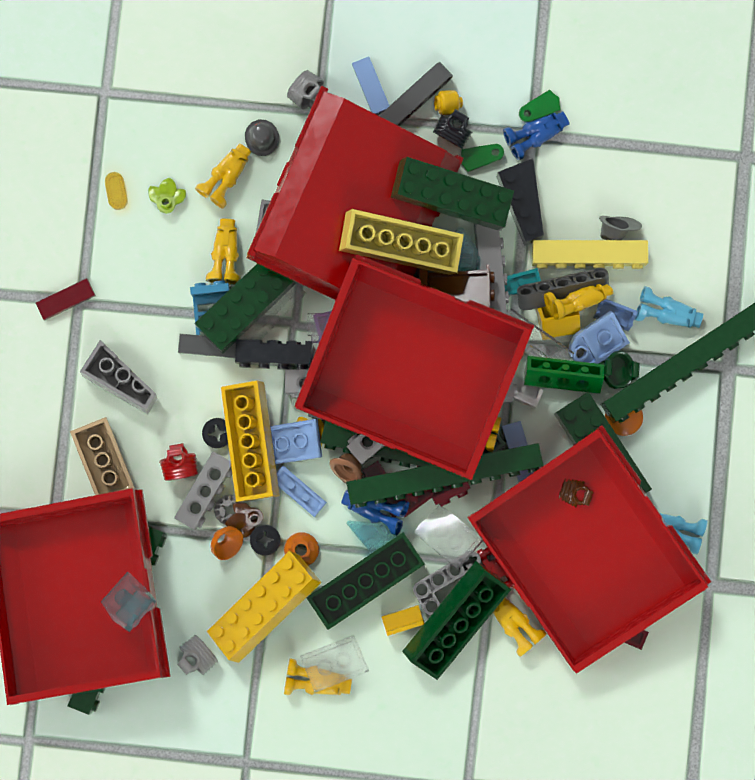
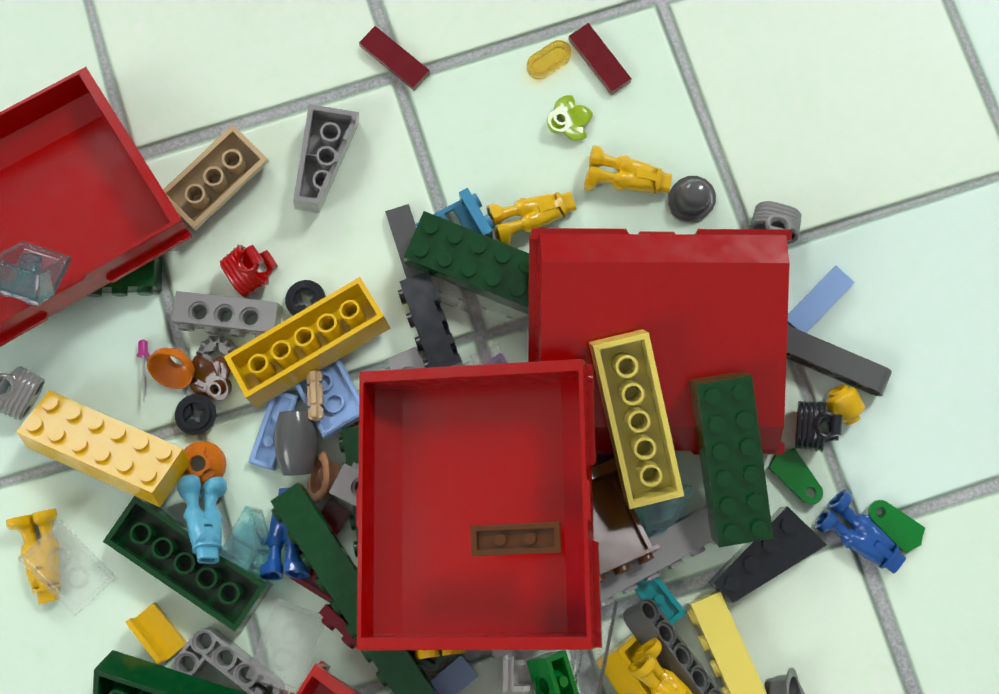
camera: 65 degrees right, 5 degrees down
none -> piece [137,339,150,402]
none -> medium azure piece [177,475,227,564]
none -> dark grey piece [274,410,318,476]
none -> tan axle [307,370,324,421]
none -> reddish brown plate [470,522,563,556]
none -> dark red tile [568,23,632,95]

